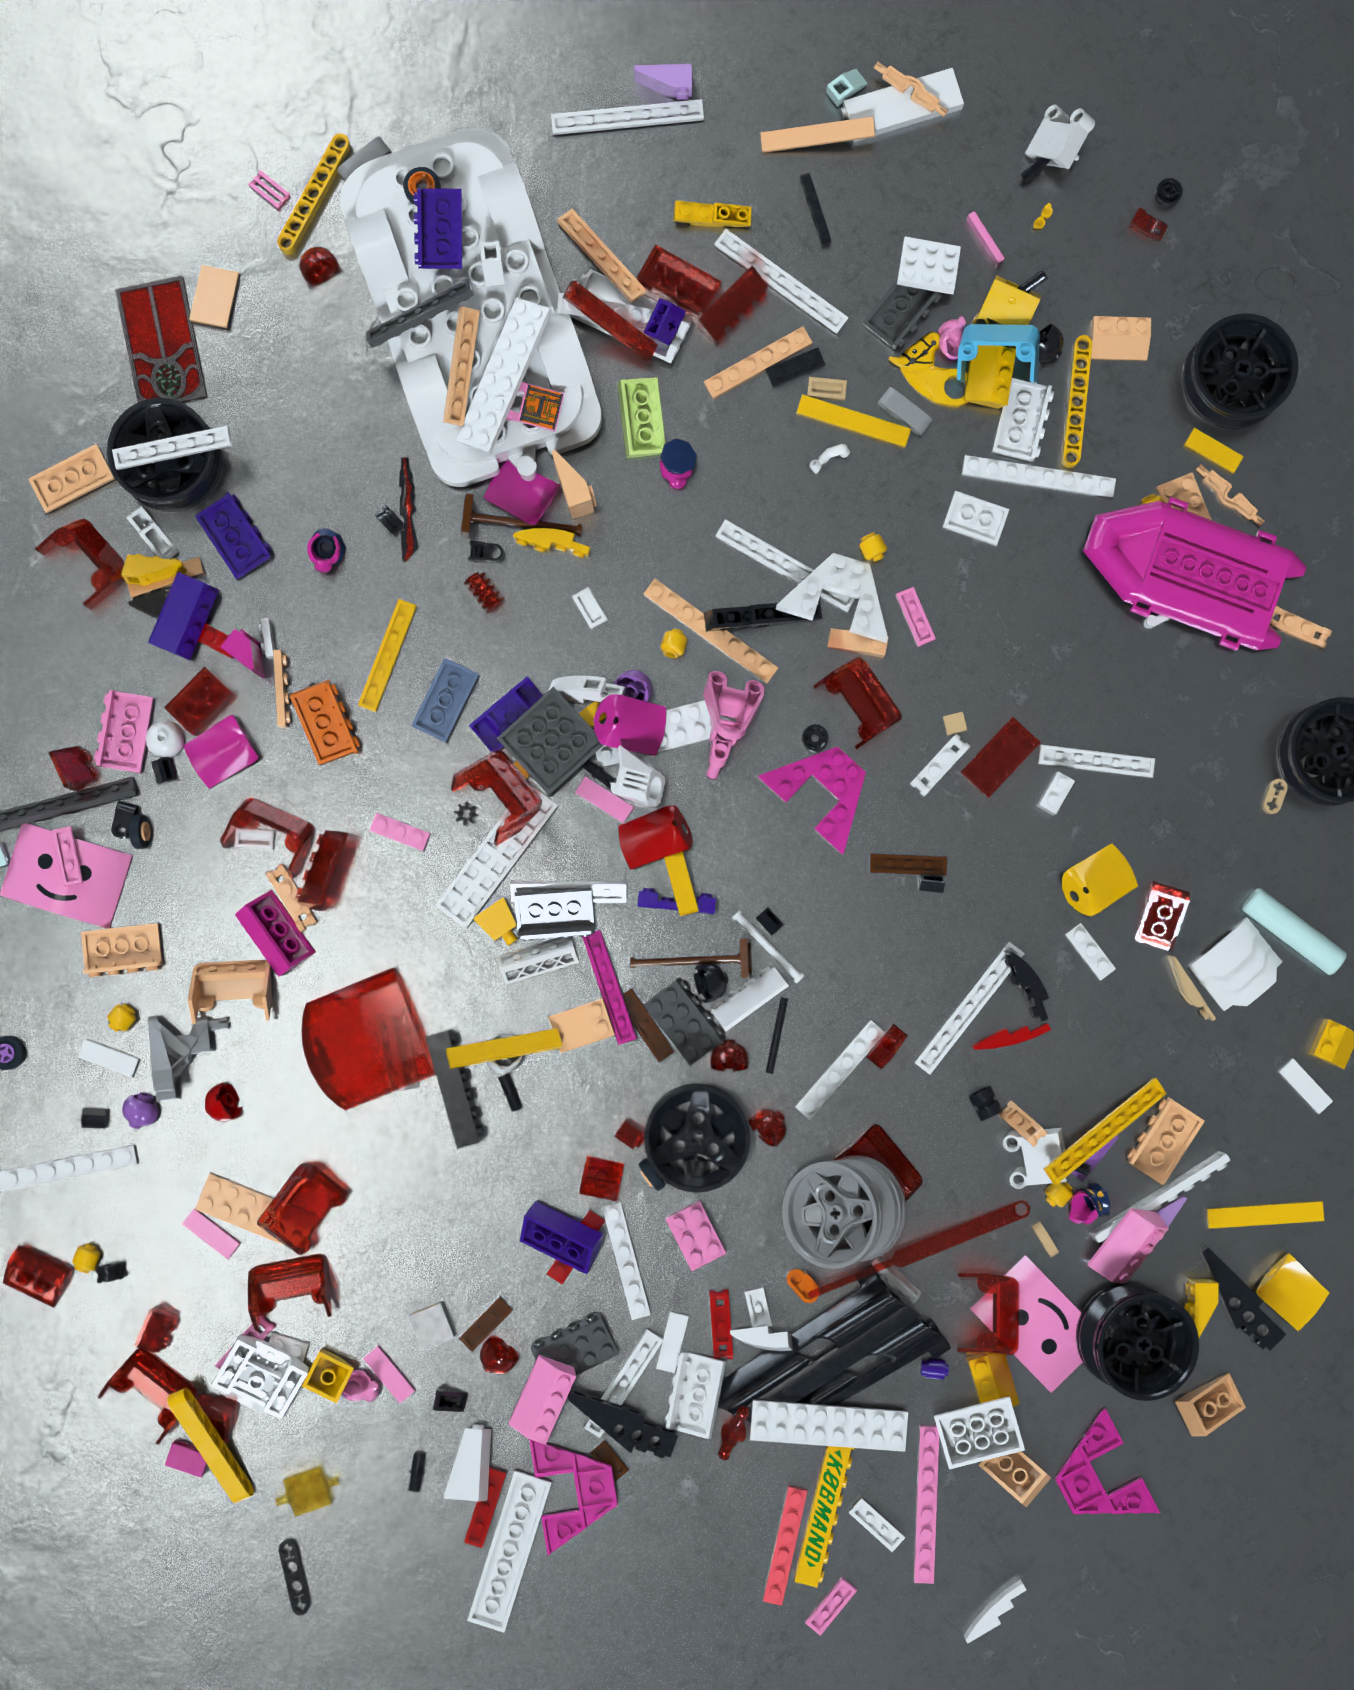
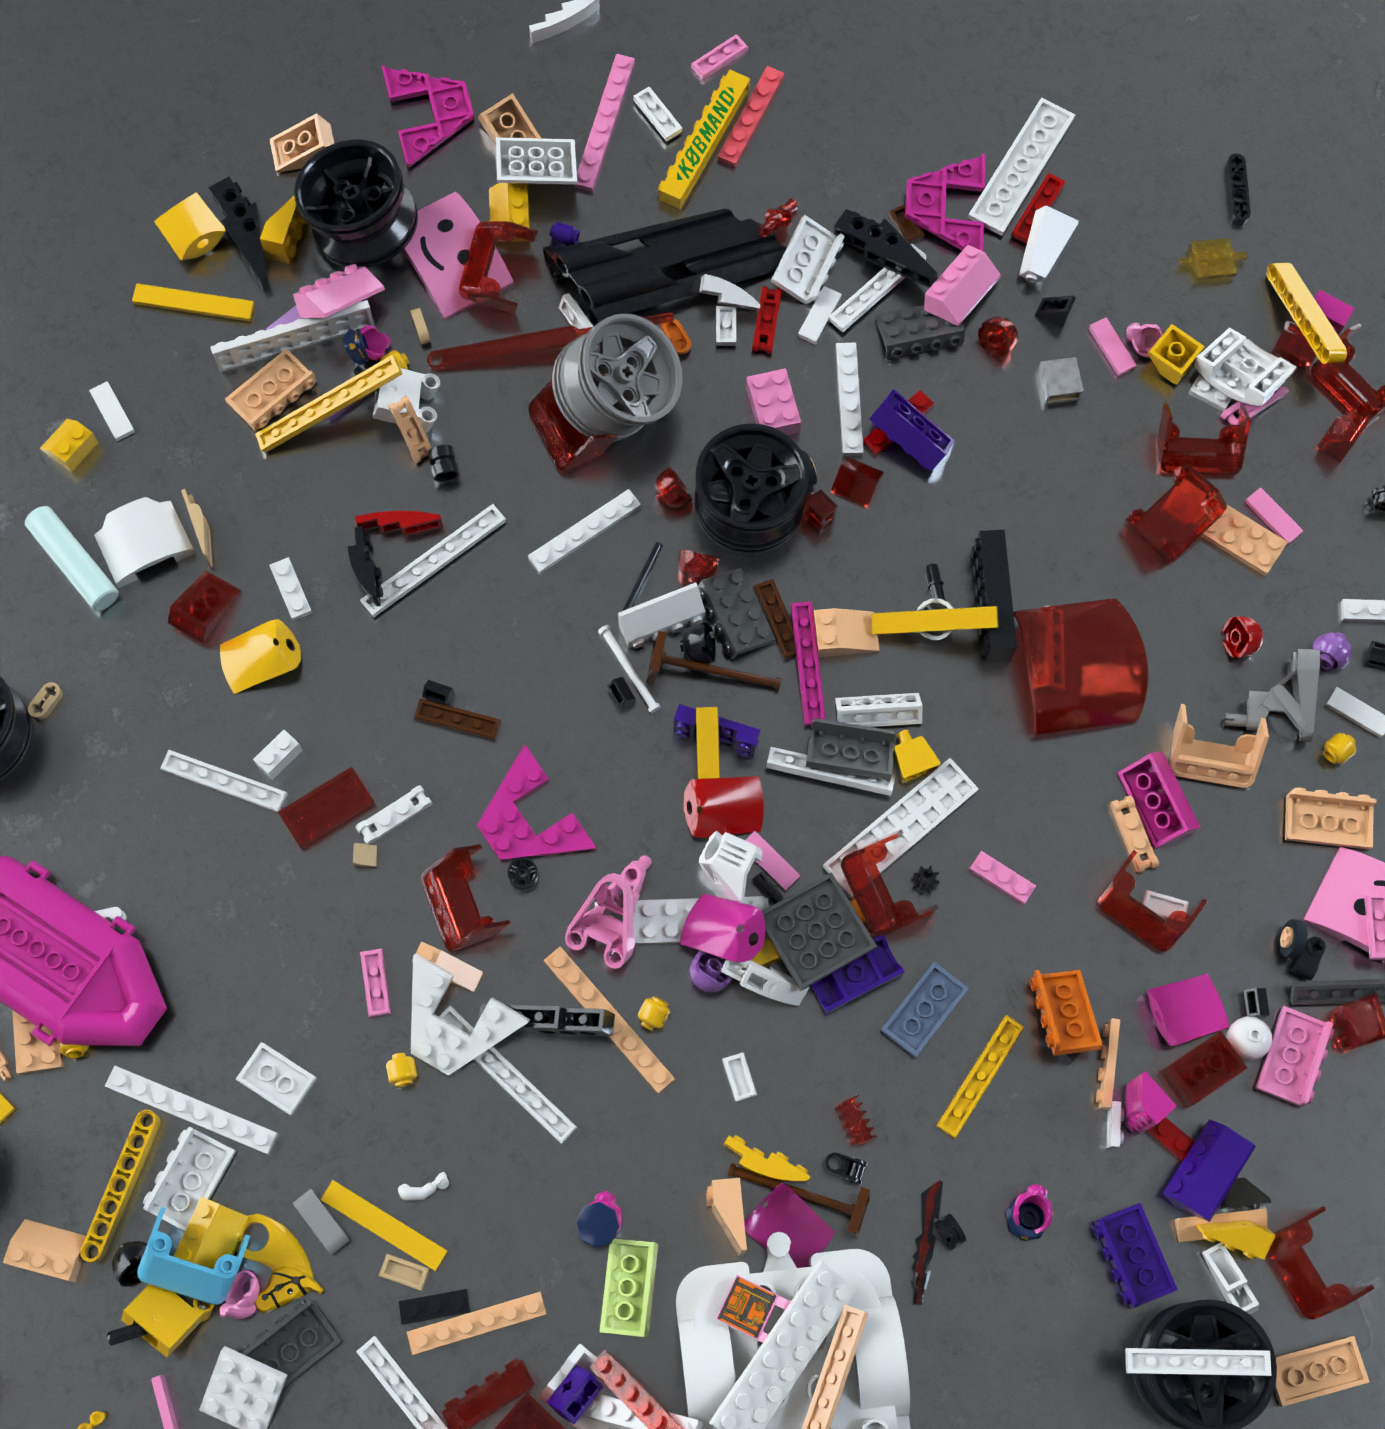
camera: 170 degrees left, 15 degrees down
clear red slope [295,830,348,912] -> none
black axle [408,1452,425,1492] -> none
reddish brown tile [458,1296,513,1352] -> none
white plate [750,1400,908,1452] -> none
clear red slope [867,1024,908,1070] -> none

